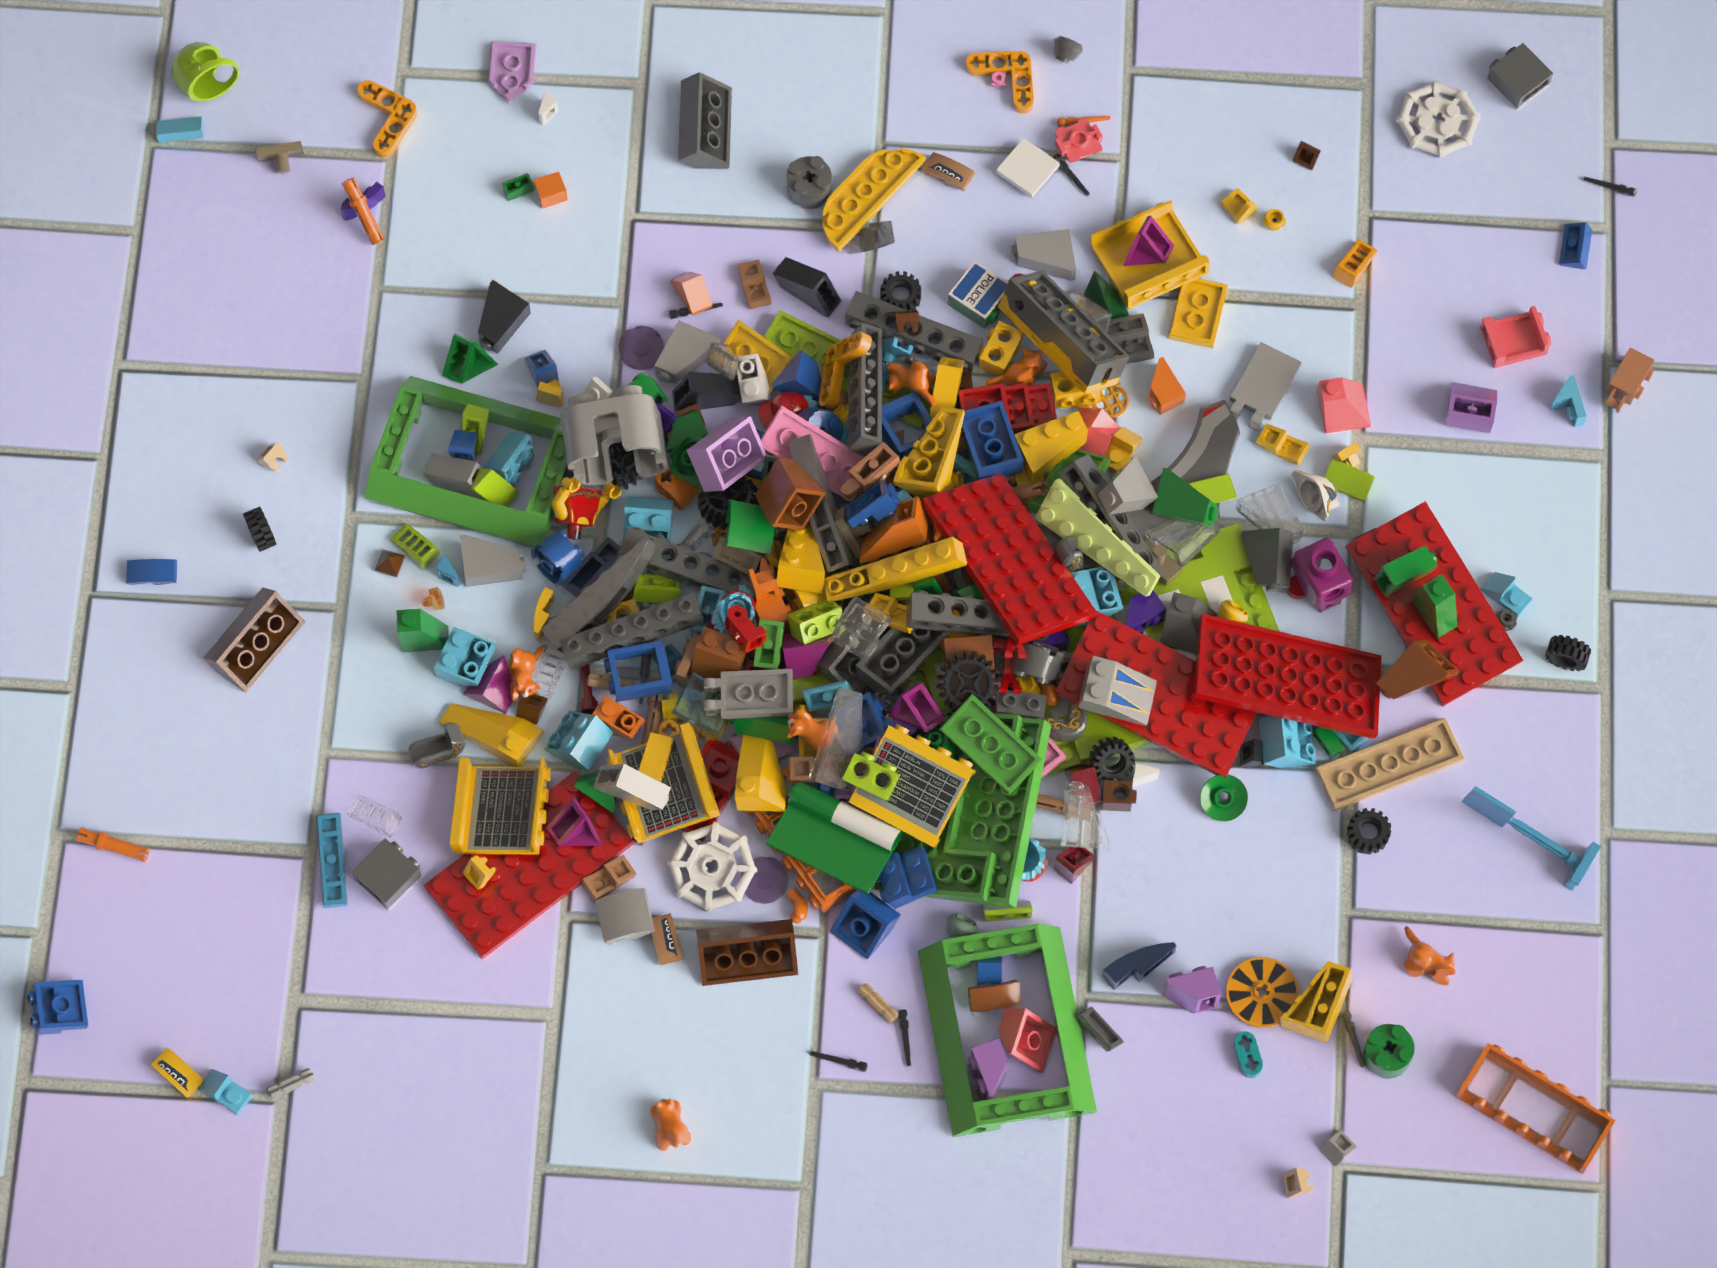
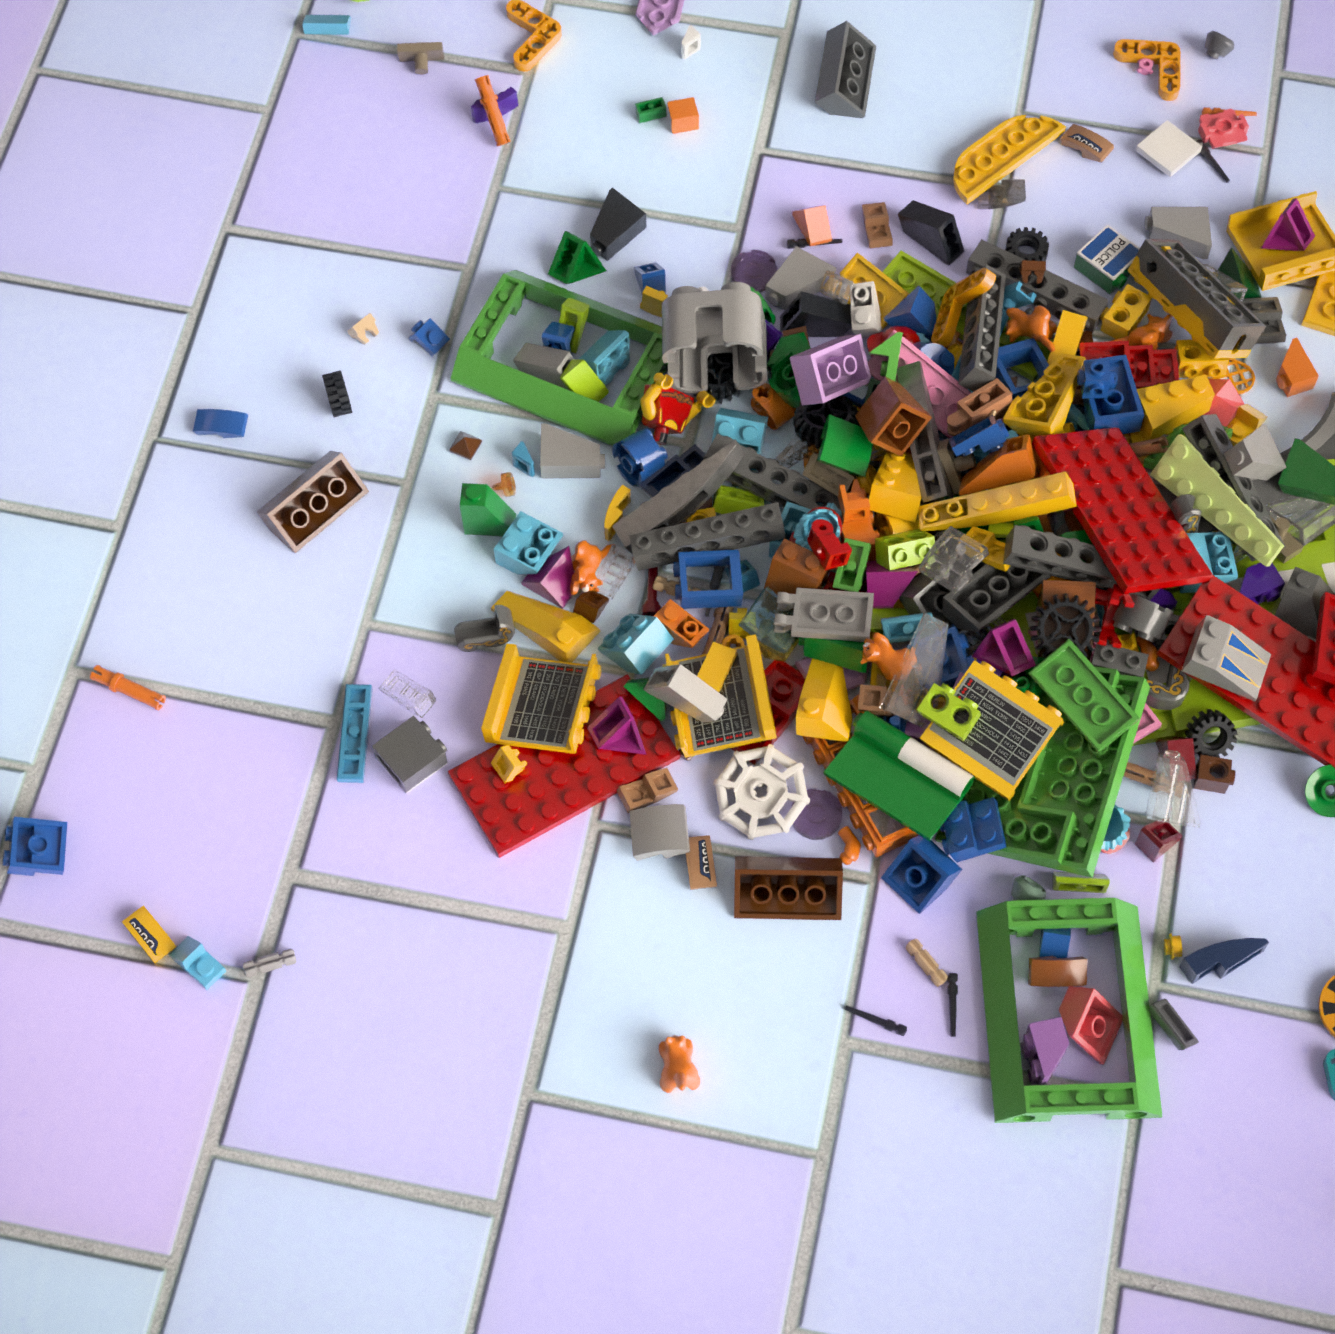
camera: 10 degrees right, 5 degrees down
lime slope [390,523,440,570] -> none
medium nougat plate [674,633,700,689] -> none
dark grey brick [786,156,832,209] -> none
white slope [1132,763,1160,787] -> none
medium lavender slope [1163,966,1221,1014] -> none
none -> blue bracket [408,318,450,356]
none -> bright green slope [868,332,903,381]
none -> blue brick [1077,359,1115,398]
none -> yellow plate [1164,933,1182,960]

